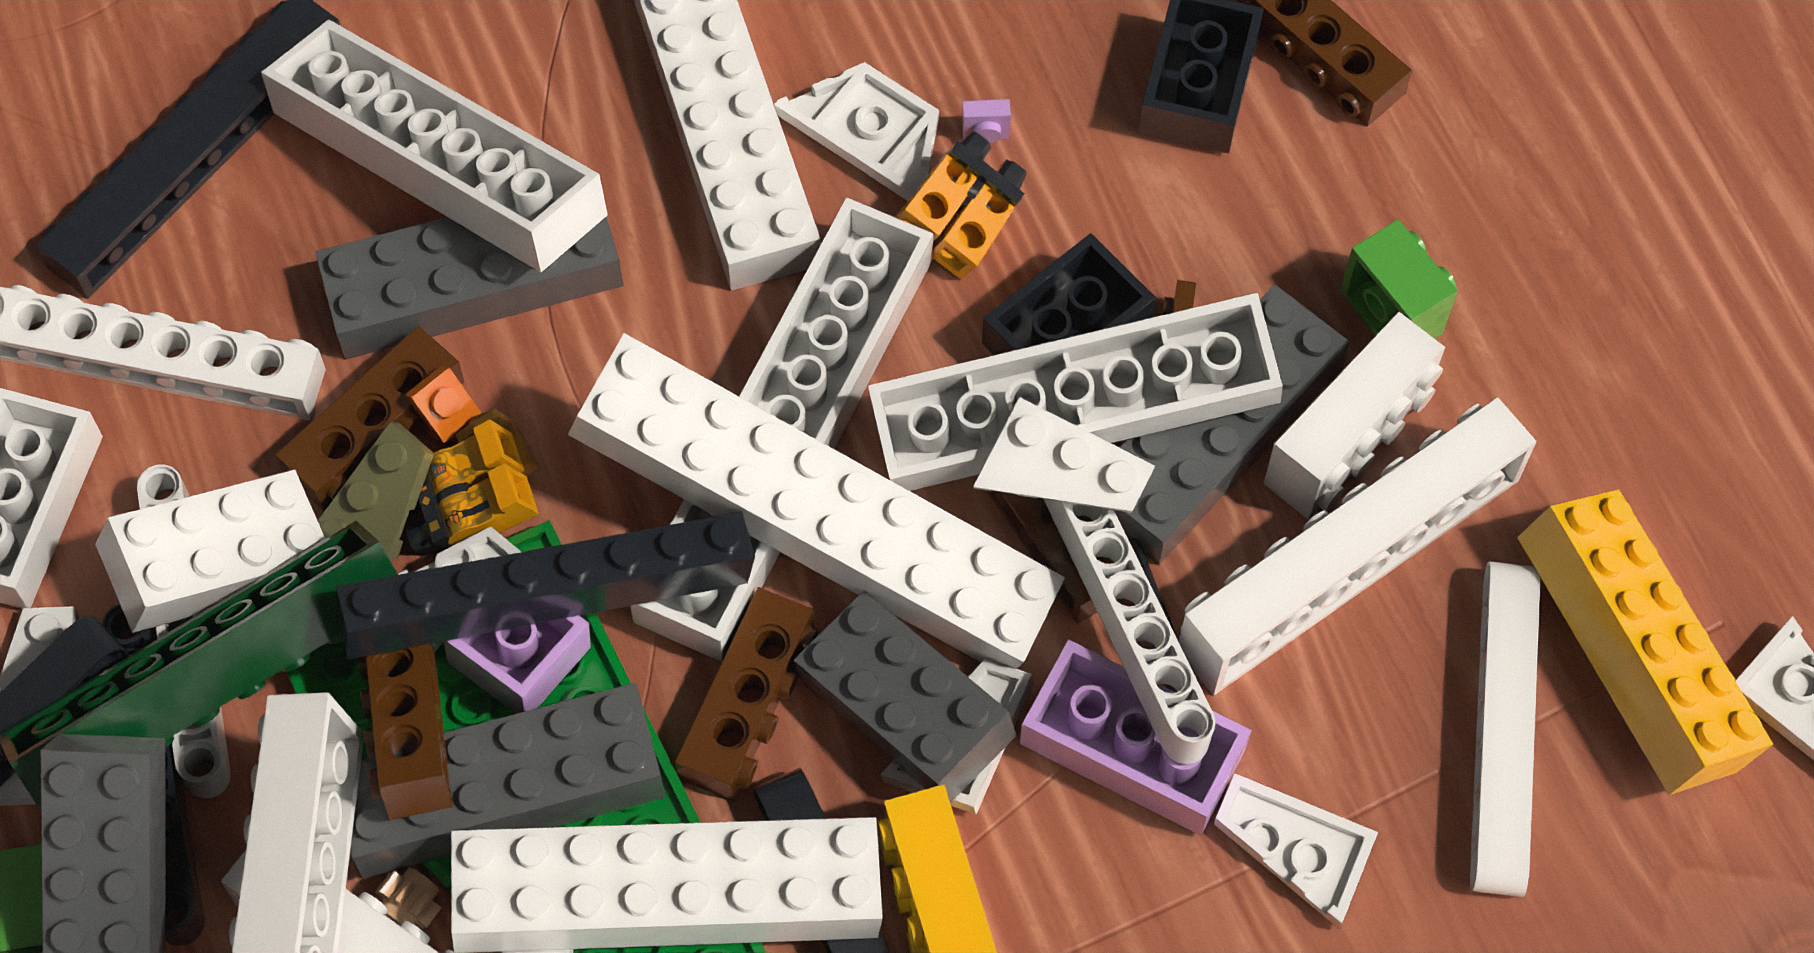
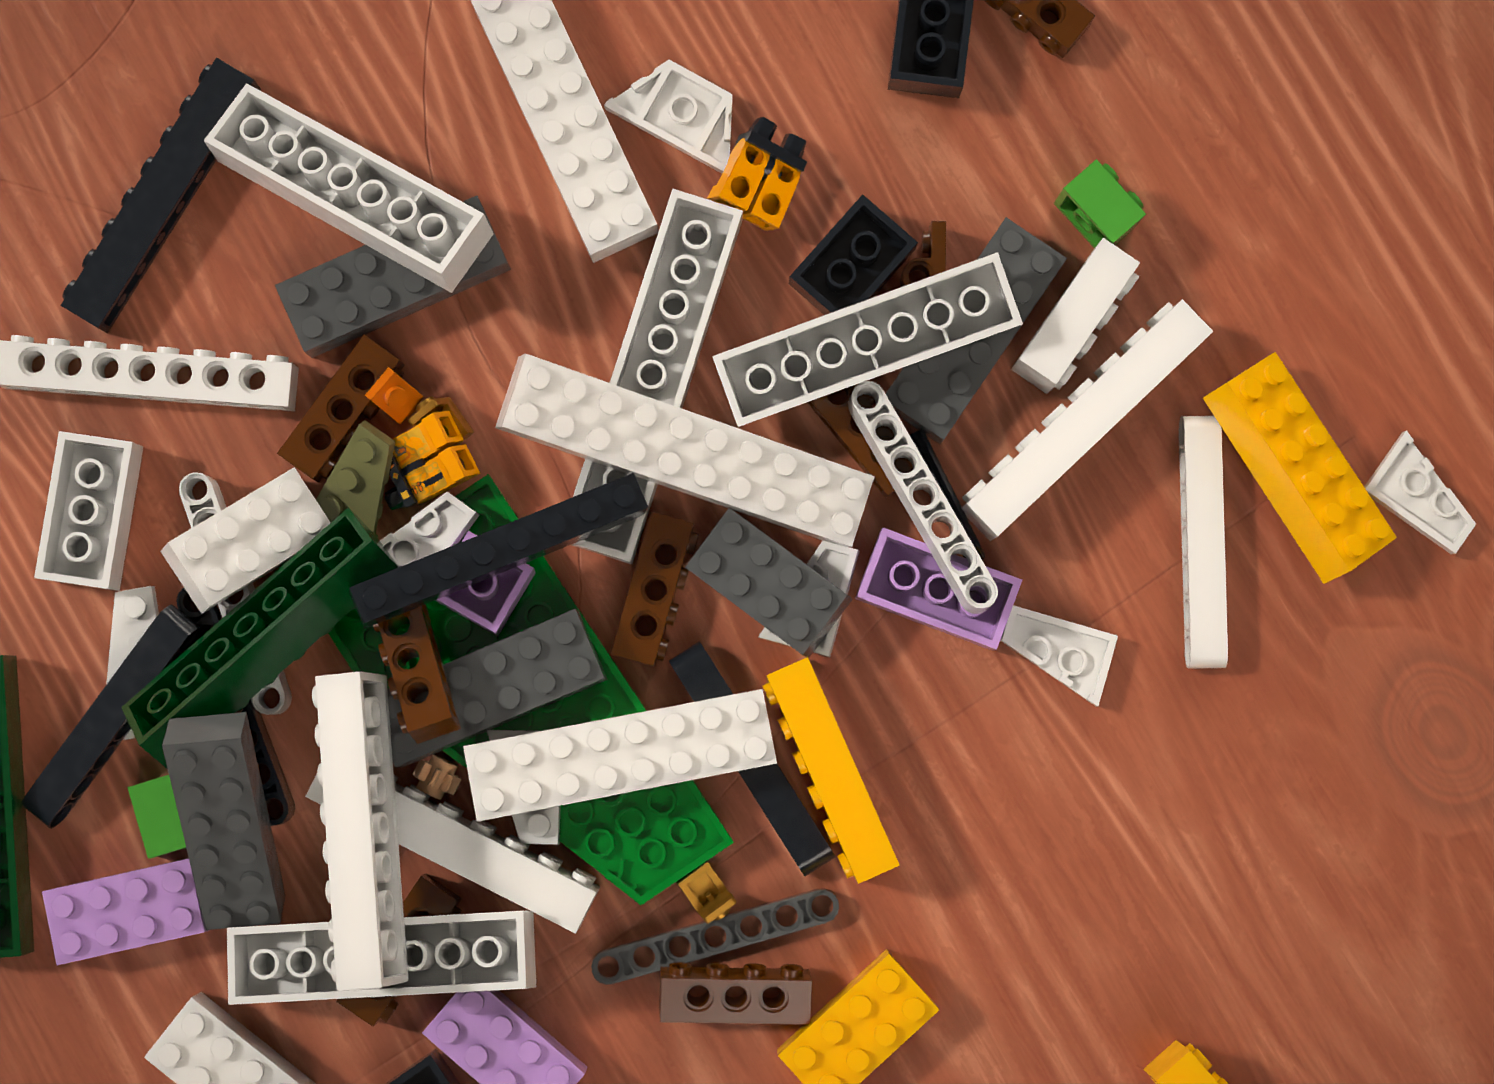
camera: 10 degrees left, 20 degrees up
lavender plate [962,99,1011,143] -> none
white wing [973,397,1155,513] -> none

